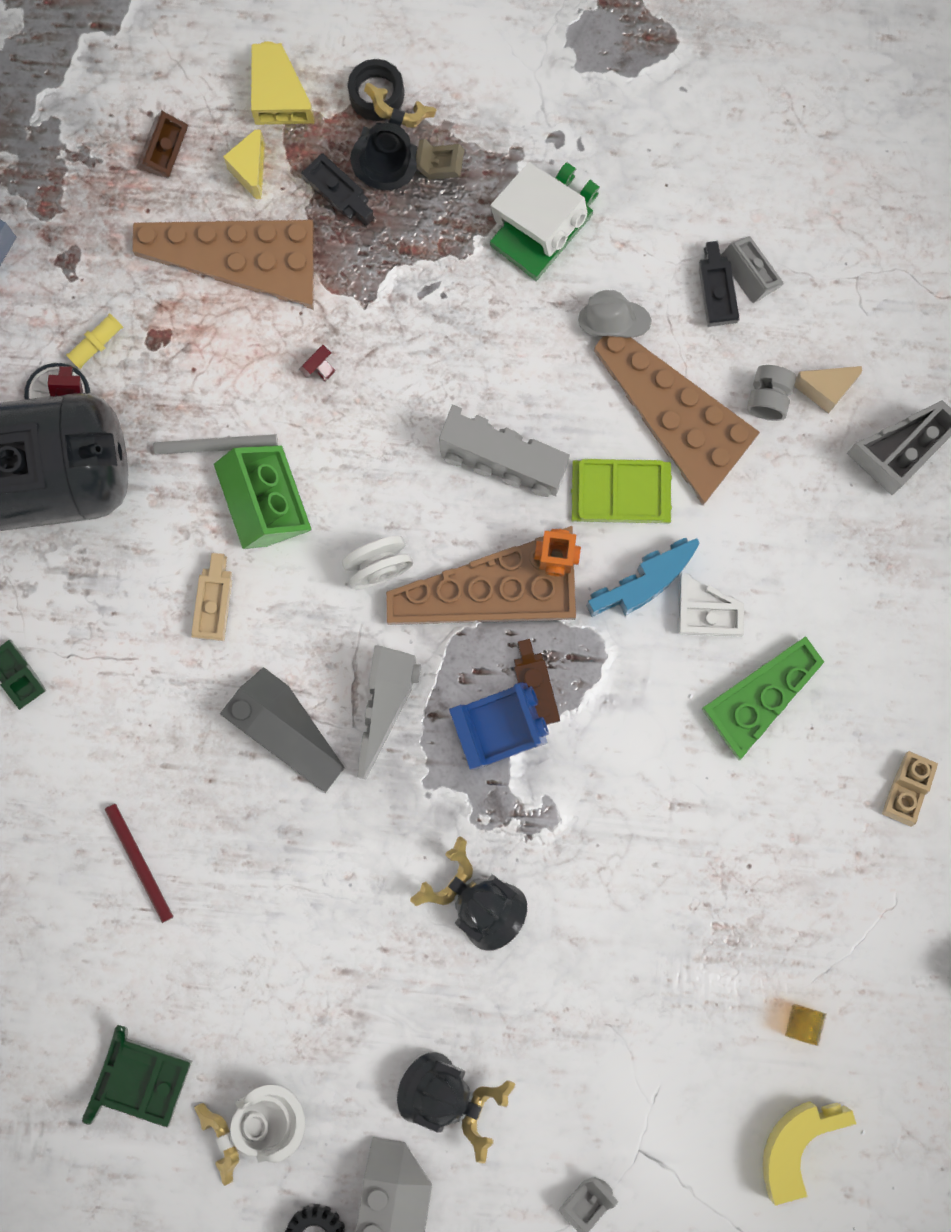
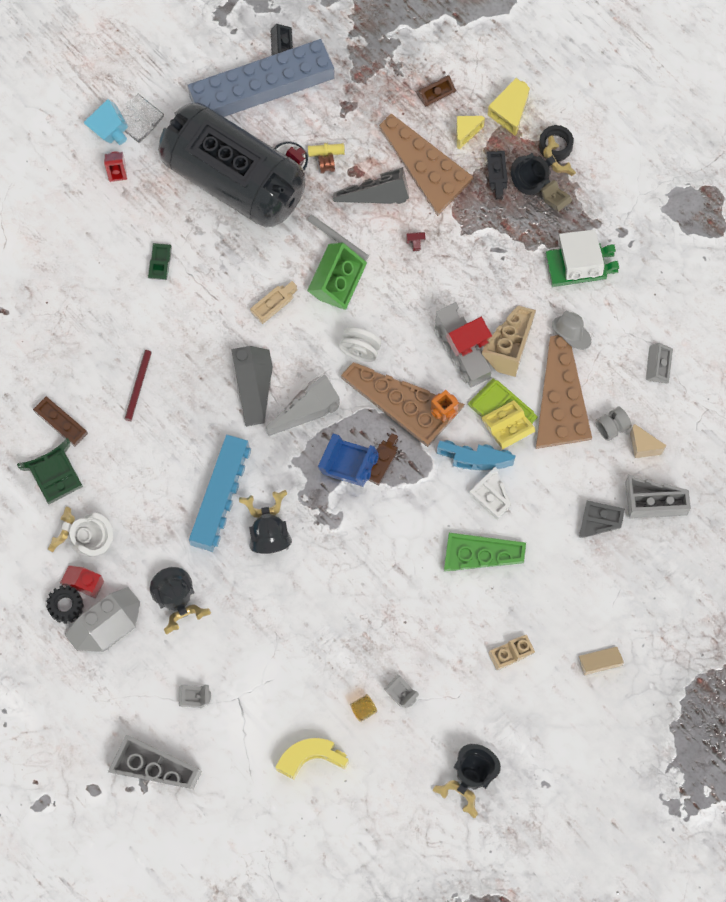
camera: 40 degrees right, 10 degrees down
black hinge [699,241,739,327] -> none
none -> reddish brown plate [33,396,88,447]
none -> red slope [60,566,104,599]
none -> dark azure brick [189,434,251,552]
none -> copper wheel [318,154,335,174]
none -> dark grey wedge [333,167,409,204]
none -> light grey bracket [384,675,419,708]
none -> red brick [446,316,492,357]
none -> light yellow slope [481,400,535,449]
none -> tan wedge [482,305,536,377]
none -> dark grey wing [579,500,625,538]

